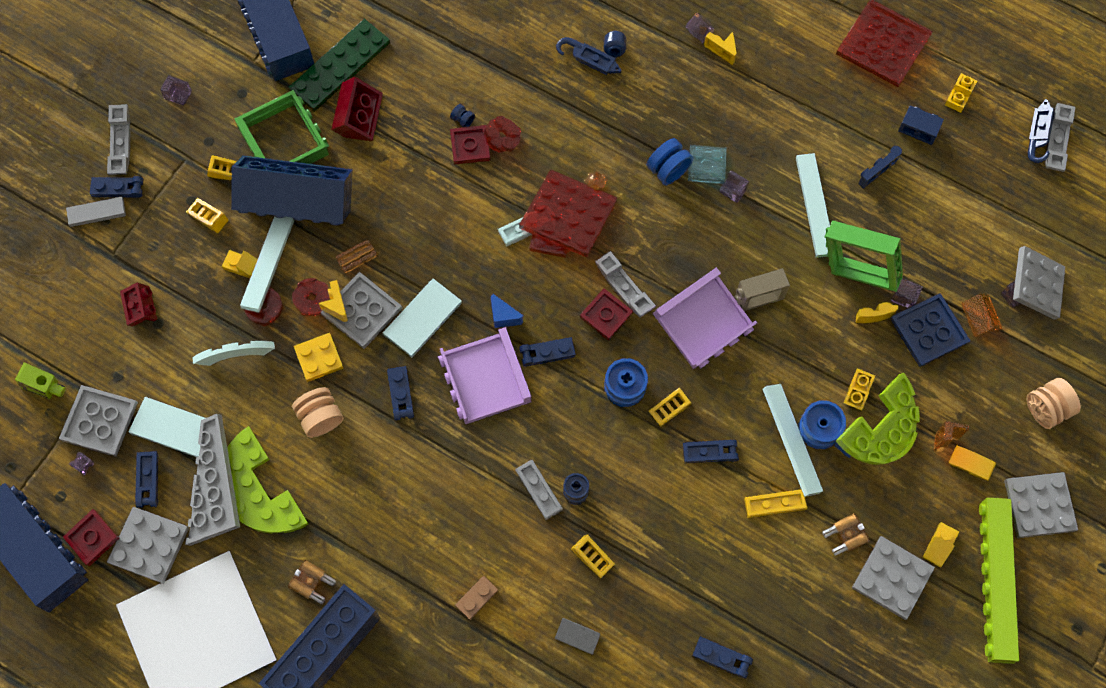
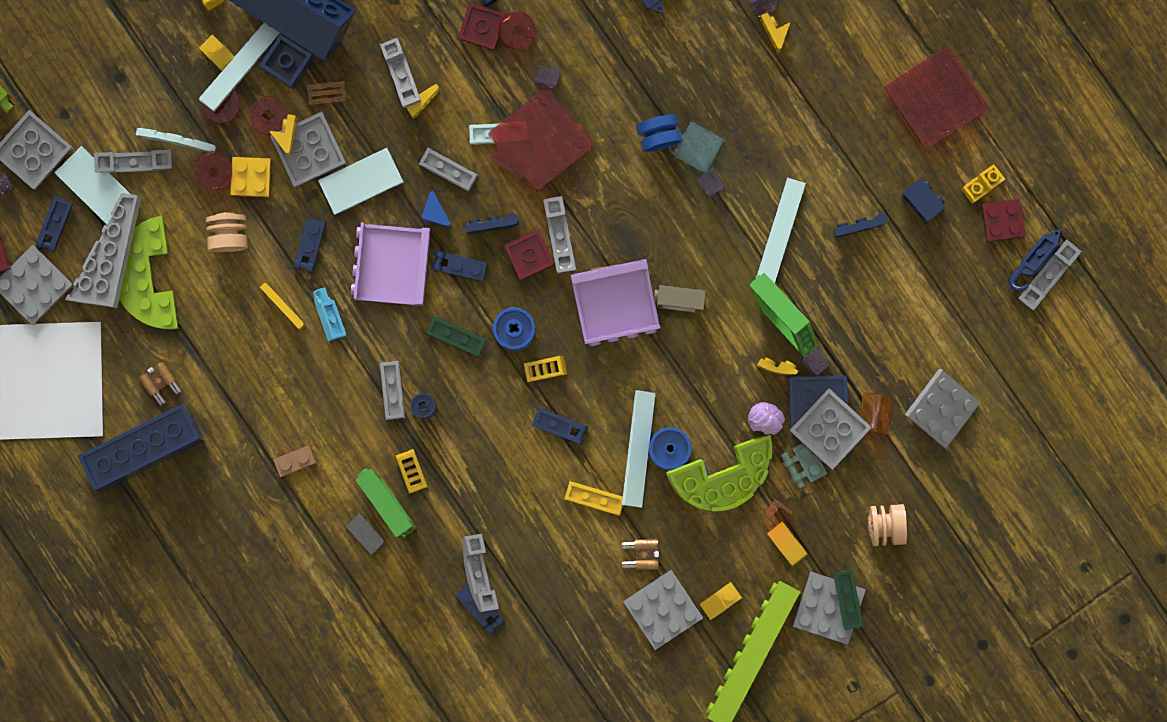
camera: 30 degrees right, 15 degrees up
dark red bracket [120,282,157,327] -> none
clear orange plant [585,171,608,190] -> none
yellow slope [844,368,875,411] -> none
none -> light grey slope [94,150,172,173]
none -> clear red plate [193,151,232,190]
none -> dark blue brick [259,34,314,90]
none -> yellow tile [260,283,305,331]
none -> medium azure hinge [313,288,346,341]
none -> bright green window [356,468,417,539]
none -> light grey slope [380,38,421,108]
none -> yellow slope [406,84,440,119]
none -> light grey tile [419,148,478,192]
none -> dark green plate [426,316,486,357]
none -> light grey slope [463,534,499,613]
none -> dark blue plate [465,213,519,235]
none -> clear purple panel [534,66,561,89]
none -> lavender hair [748,402,785,435]
none -> sand green plate [781,443,827,489]
none -> light grey plate [790,389,872,470]
none -> dark green plate [833,569,864,630]
none -> dark red plate [981,199,1026,242]

